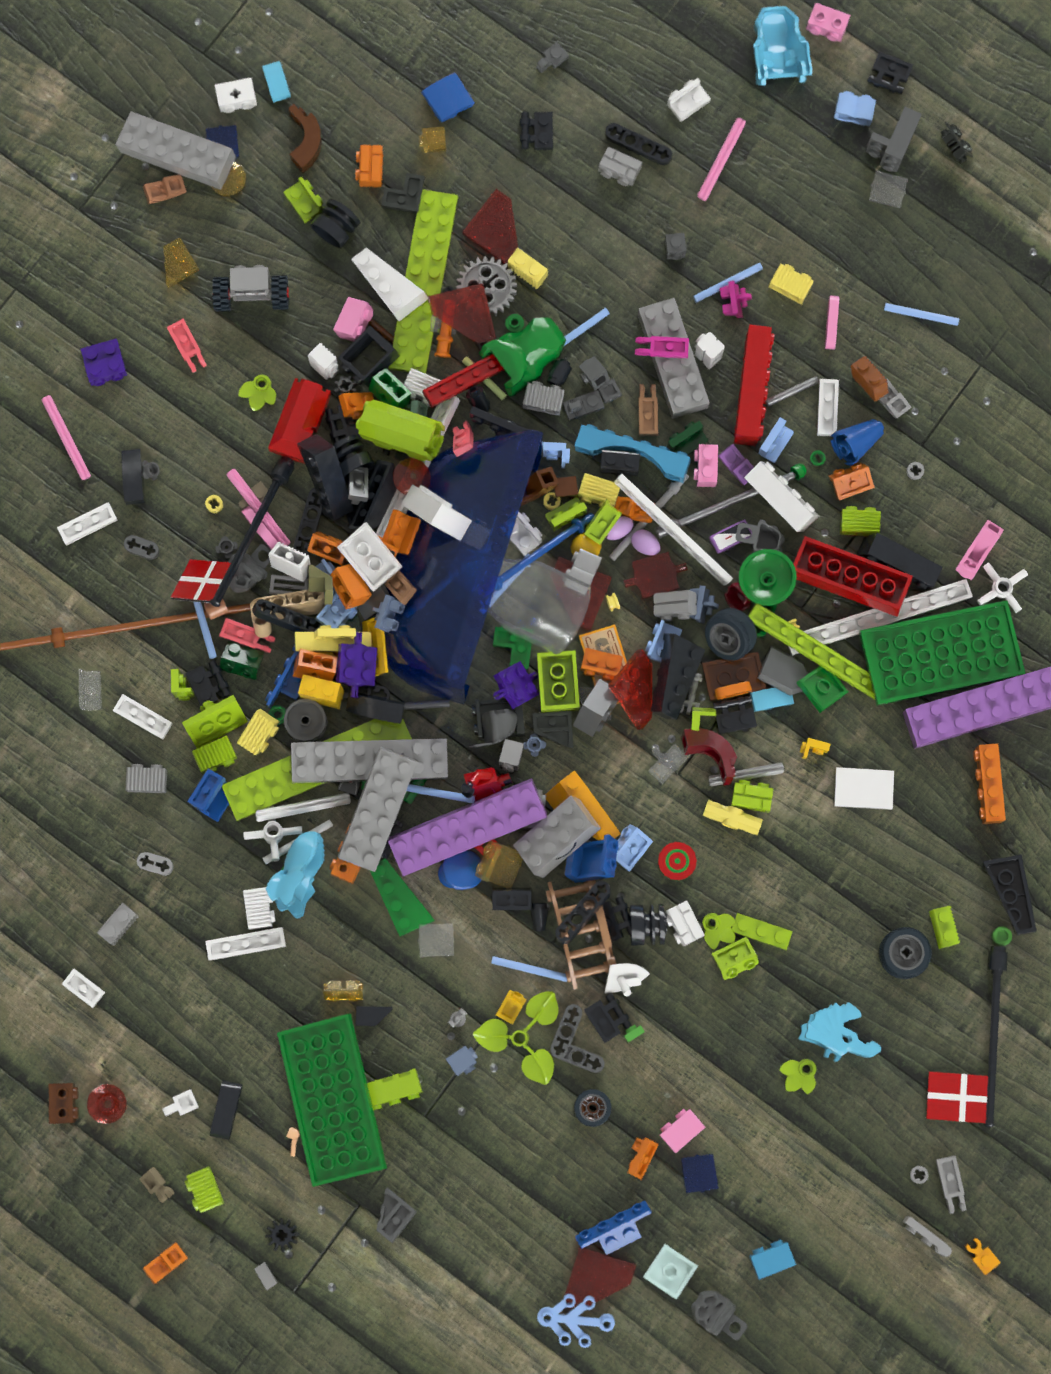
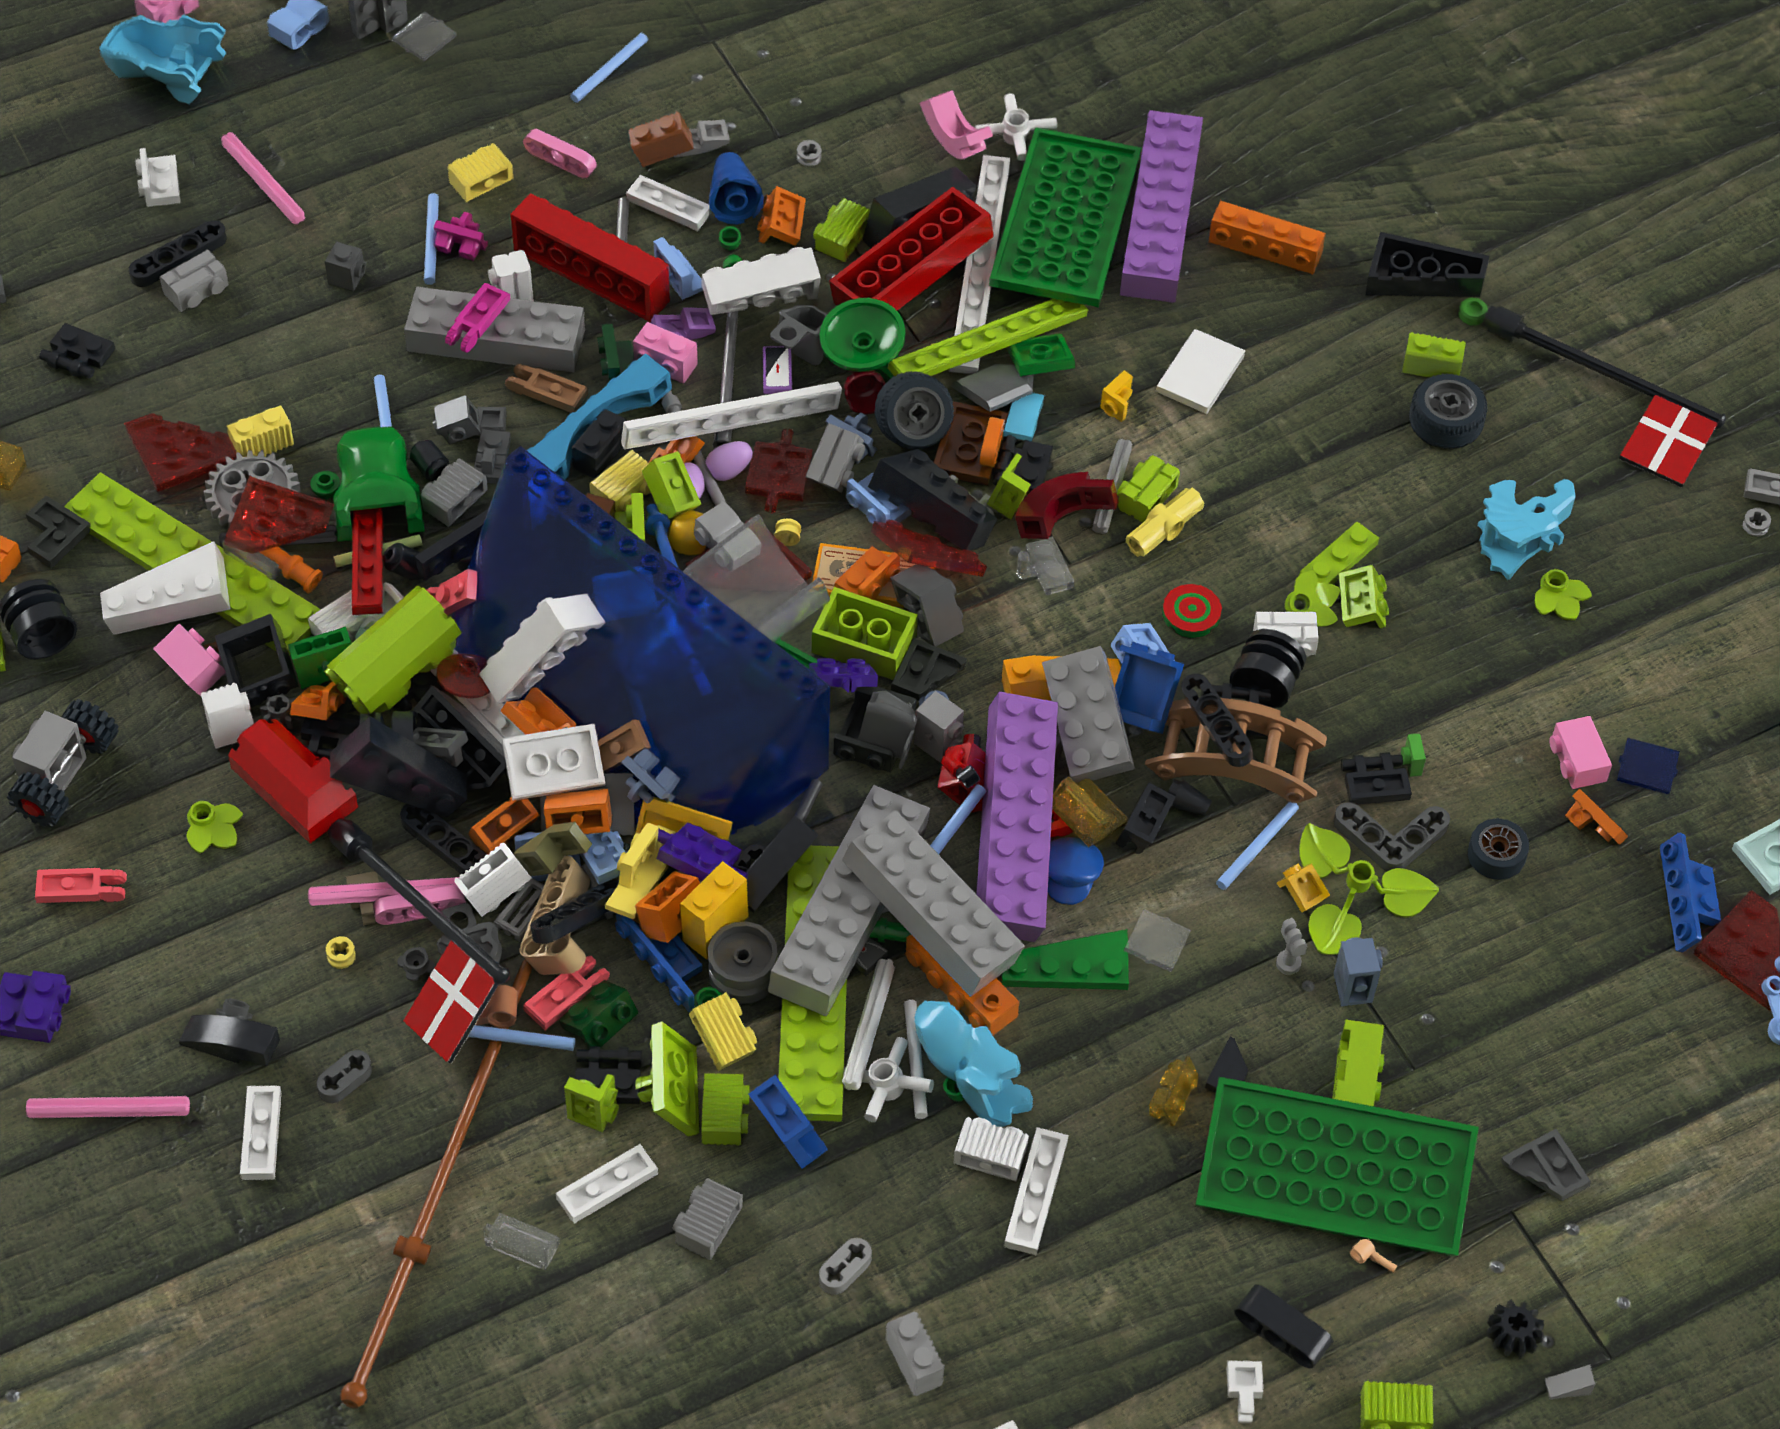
camera: 65 degrees left, 25 degrees down
white shield [604,963,650,996] -> none

